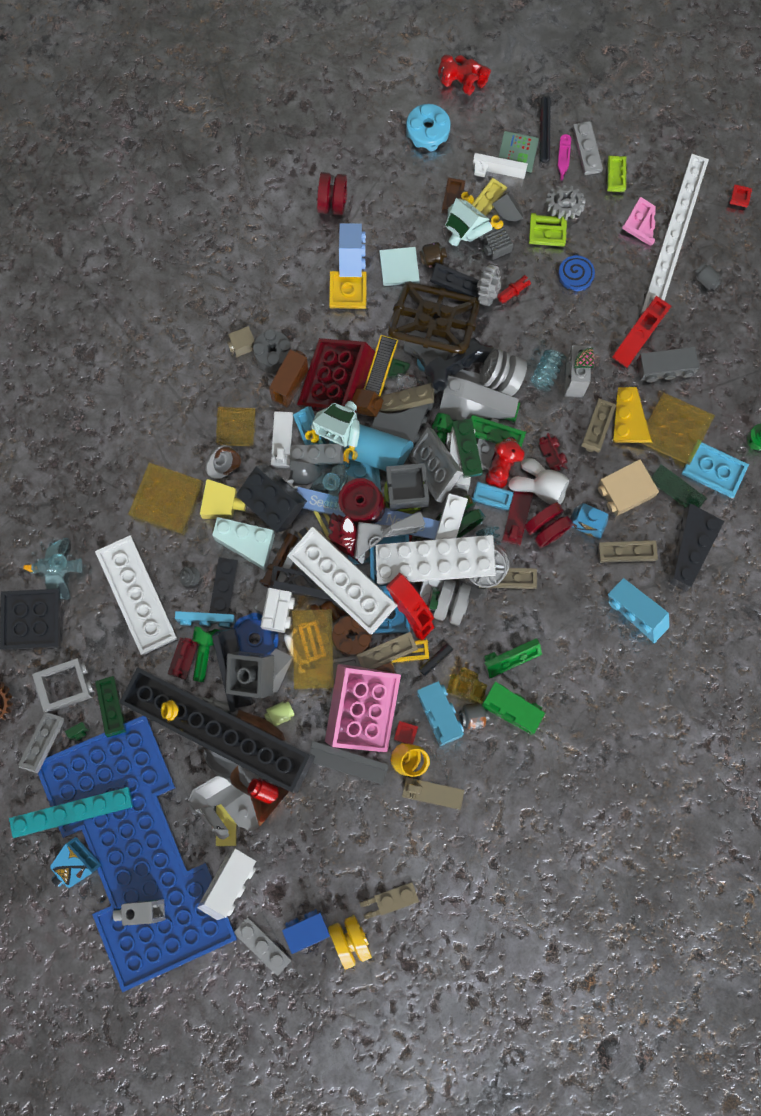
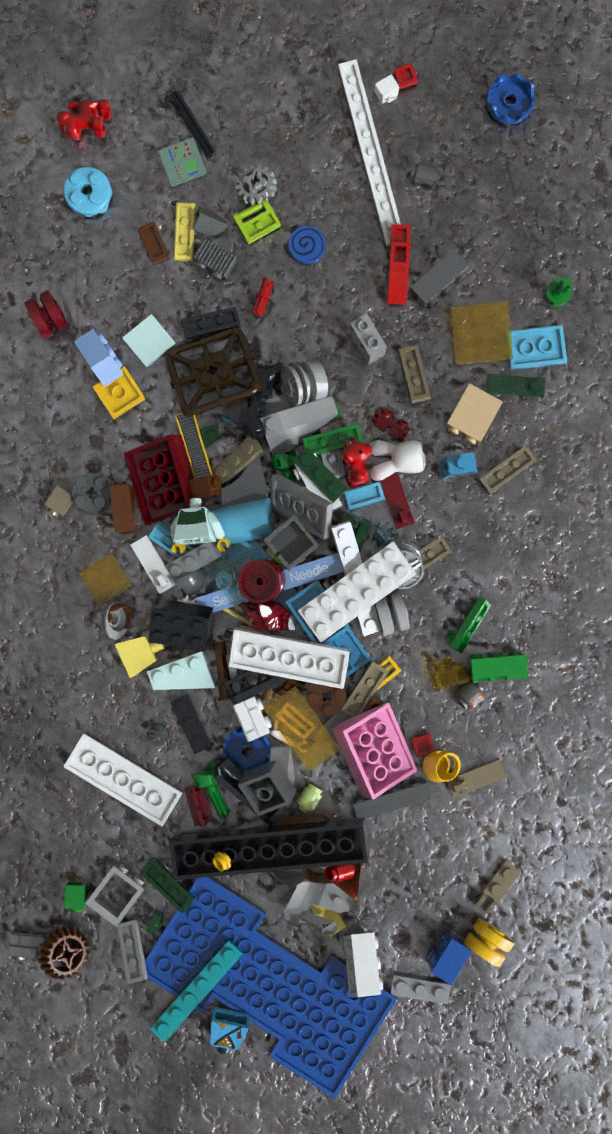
camera: 30 degrees left, 10 degrees up
black plate [0,589,61,650] -> none
clear light blue animal [23,538,82,600] -> none
light grey torso [113,899,165,926] -> none
clear yellow plate [128,463,203,535] -> none
medium azure plate [175,611,236,628] -> none
light grey tile [354,522,389,559] -> none
light grey slope [382,512,425,537] -> none
red slope [386,573,435,641] -> none
medium azure wedge [416,681,464,747] -> none
black piece [419,643,453,676] -> none
dark brown head [420,242,447,268] -> none
dark green tile [427,586,440,610] -> none
light aqua torso [445,192,503,246] -> none
white hinge [472,153,528,179] -> none
light grey gear [477,265,502,306] -> none
dark red wheel [524,502,574,548] -> none
clear light blue piece [531,349,567,391] -> none
dark pink piece [557,134,571,181] -> none
light grey plate [572,121,603,175] -> none
dark green tile [574,348,594,368] -> none
lime plate [607,156,626,192] -> none
medium azure wedge [608,578,669,643] -> none
yellow wing [613,387,652,443] -> none
bright pink wing [622,197,656,246] -> none
black wedge [668,503,725,592] -> none
none -> green brick [64,881,88,912]
none -> white plate [374,74,399,104]

